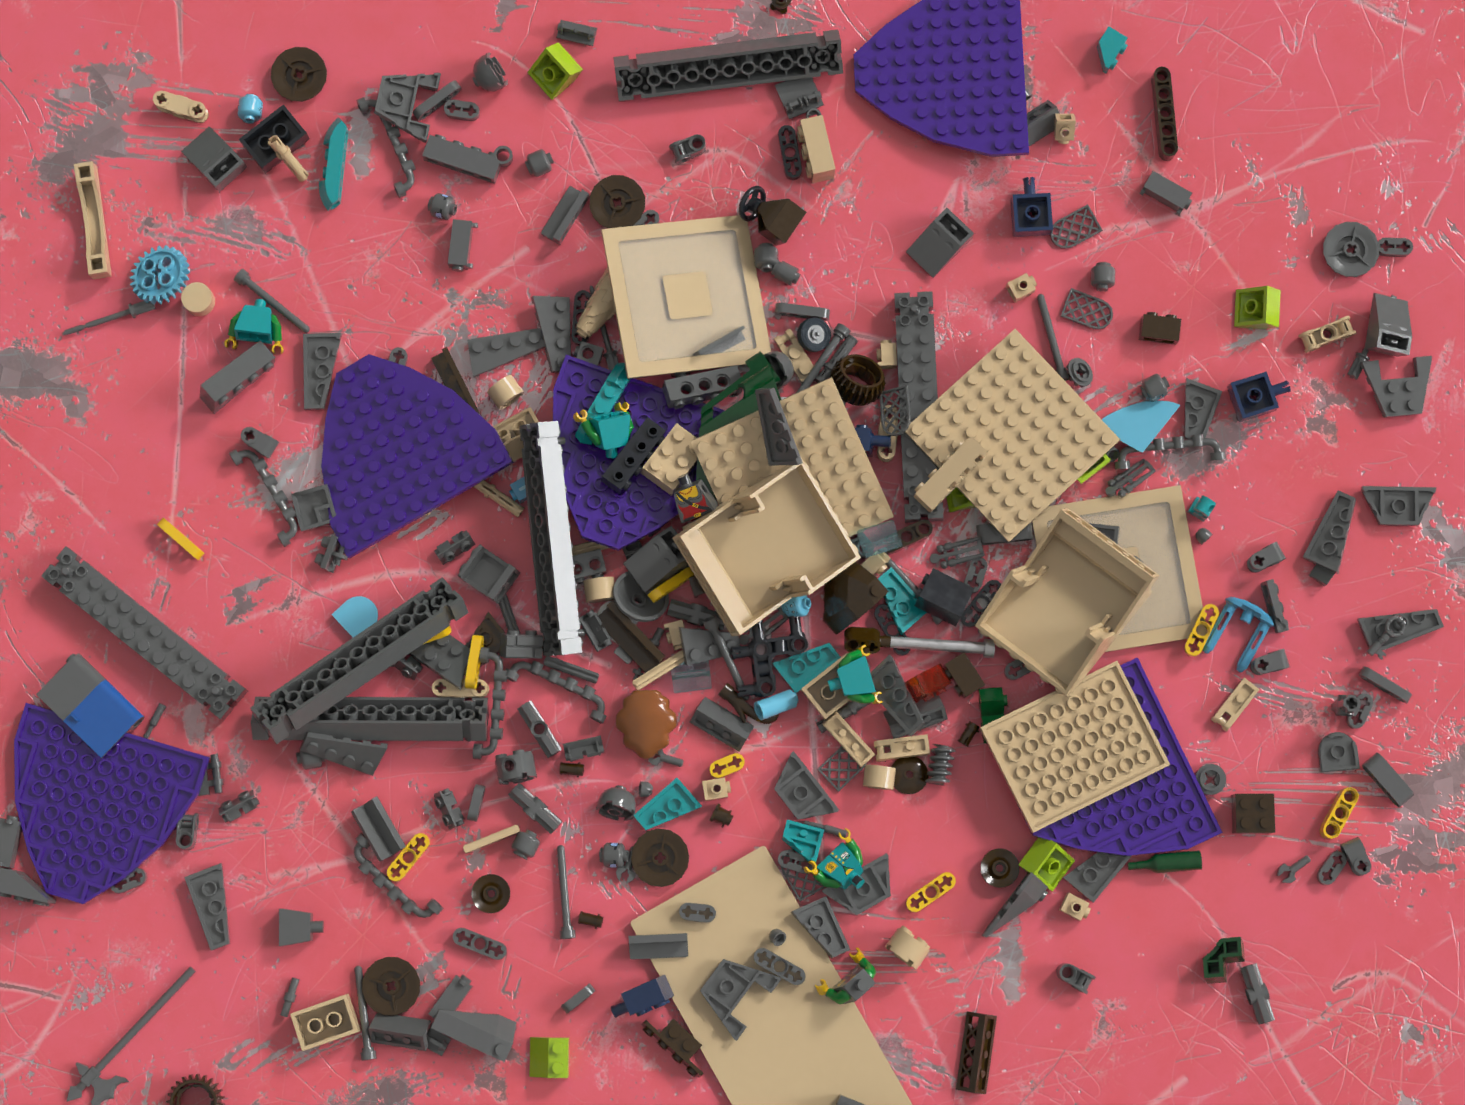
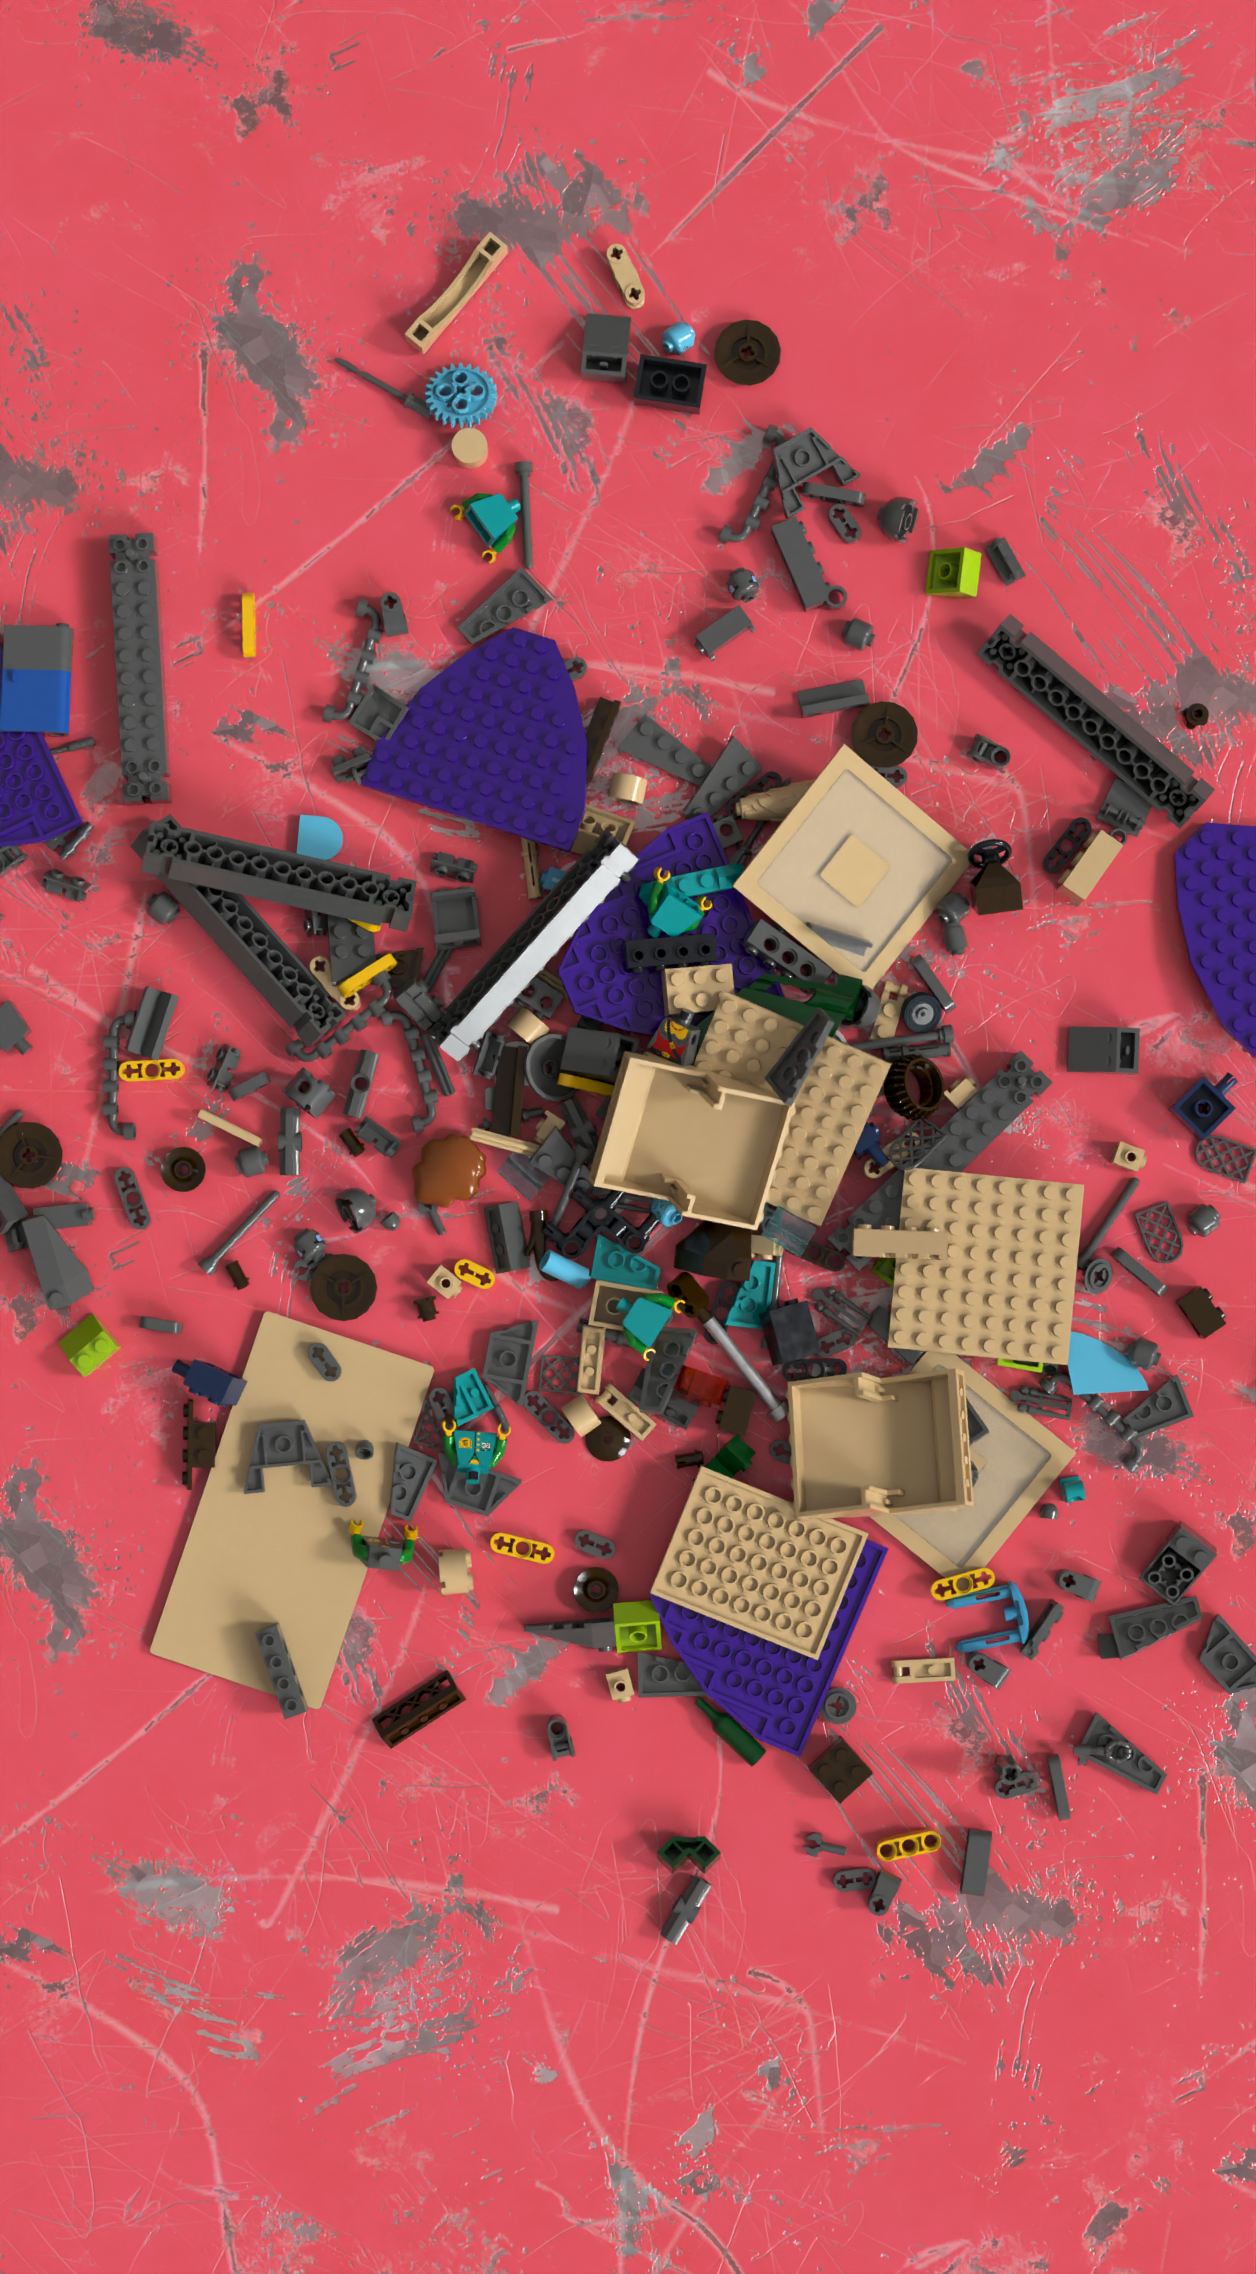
camera: 50 degrees right, 5 degrees up
dark grey wedge [200,340,275,414] -> none
tan pin [268,135,309,182] -> none
dark grey wing [300,732,388,776] -> none
teal brick [319,117,349,211] -> none
dark grey panel [628,933,688,959] -> none
teal wing [634,778,702,830] -> none
dark grey piece [925,744,956,786] -> none
dark blue brick [1227,371,1291,423] -> none
dark grey tile [1318,732,1360,773] -> none
none -> dark grey beam [523,1391,575,1444]
none -> dark grey beam [575,1530,616,1559]
none -> dark grey beam [1111,1247,1168,1297]
none -> dark grey slope [1139,1521,1217,1606]

